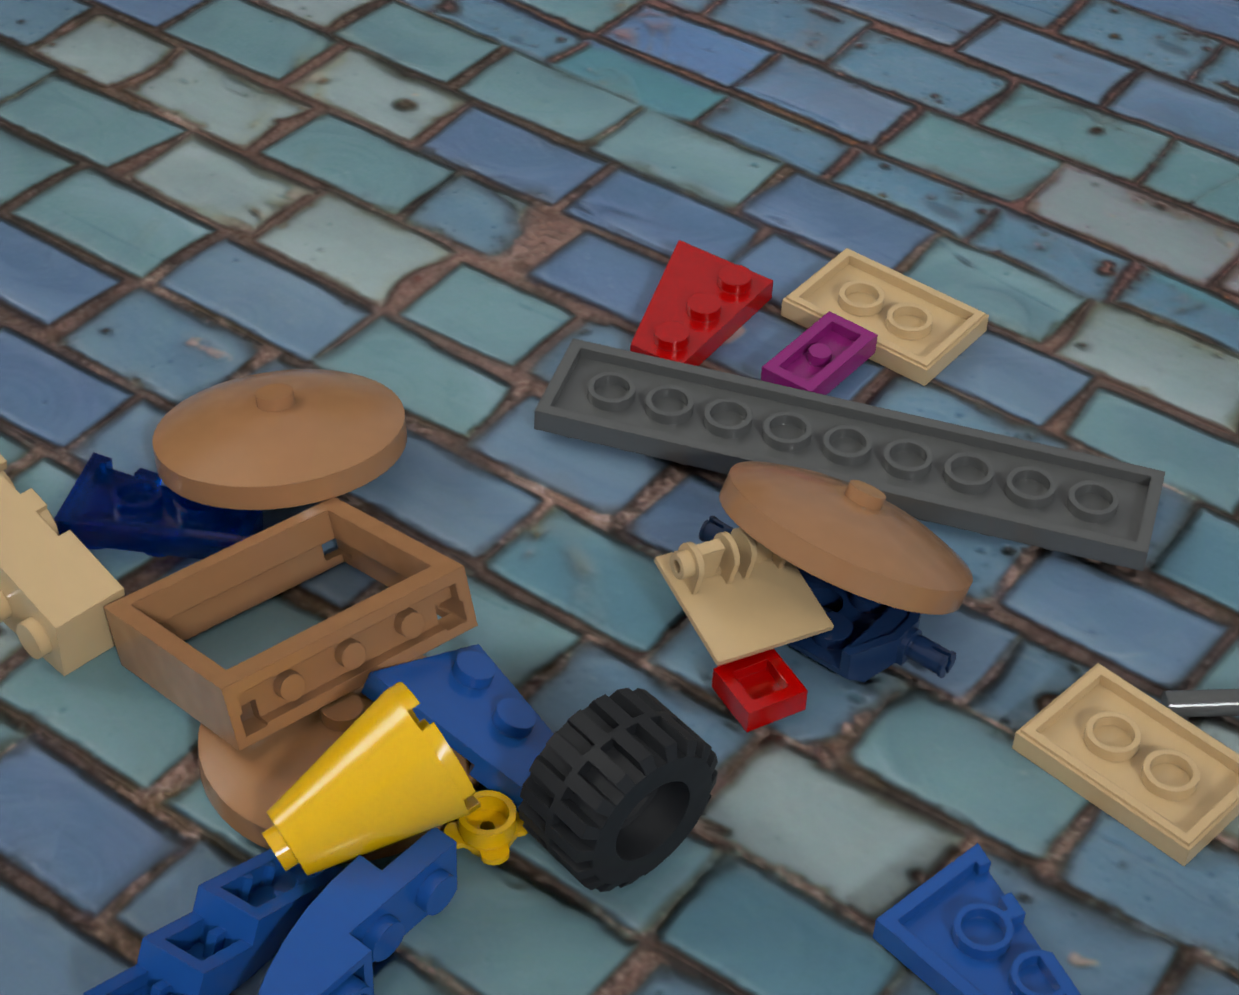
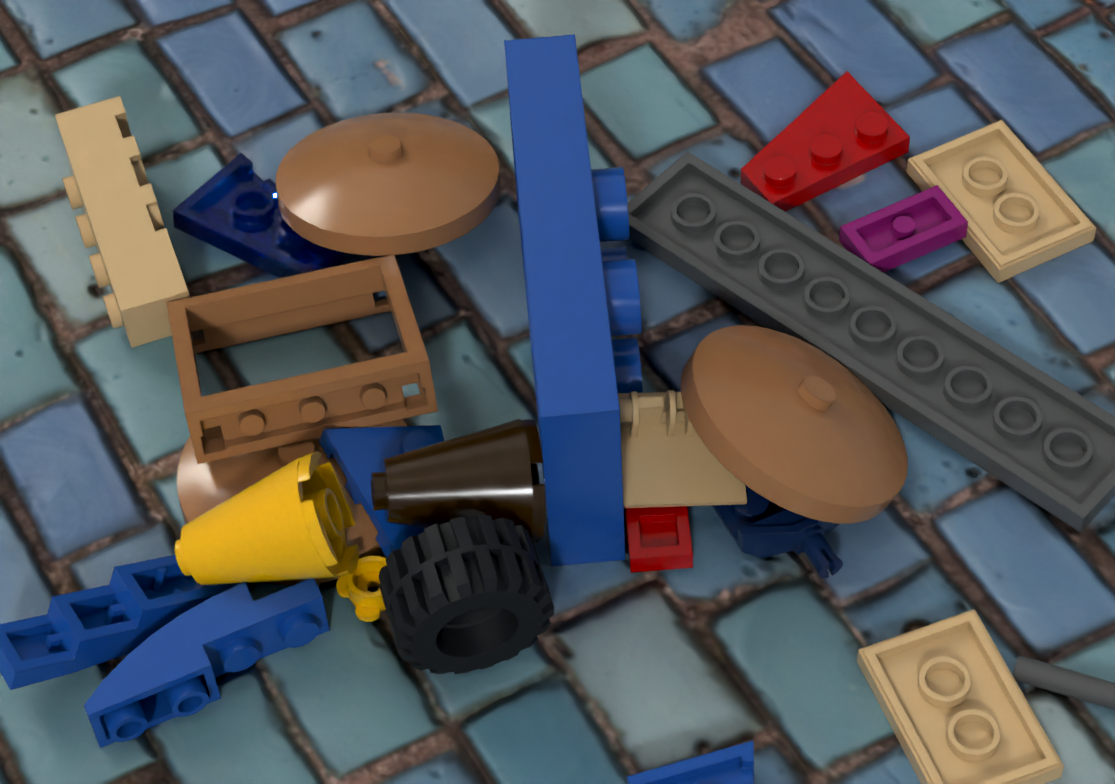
camera: 30 degrees right, 10 degrees up
none -> dark brown cone [371,419,546,542]
none -> blue plate [504,34,643,566]

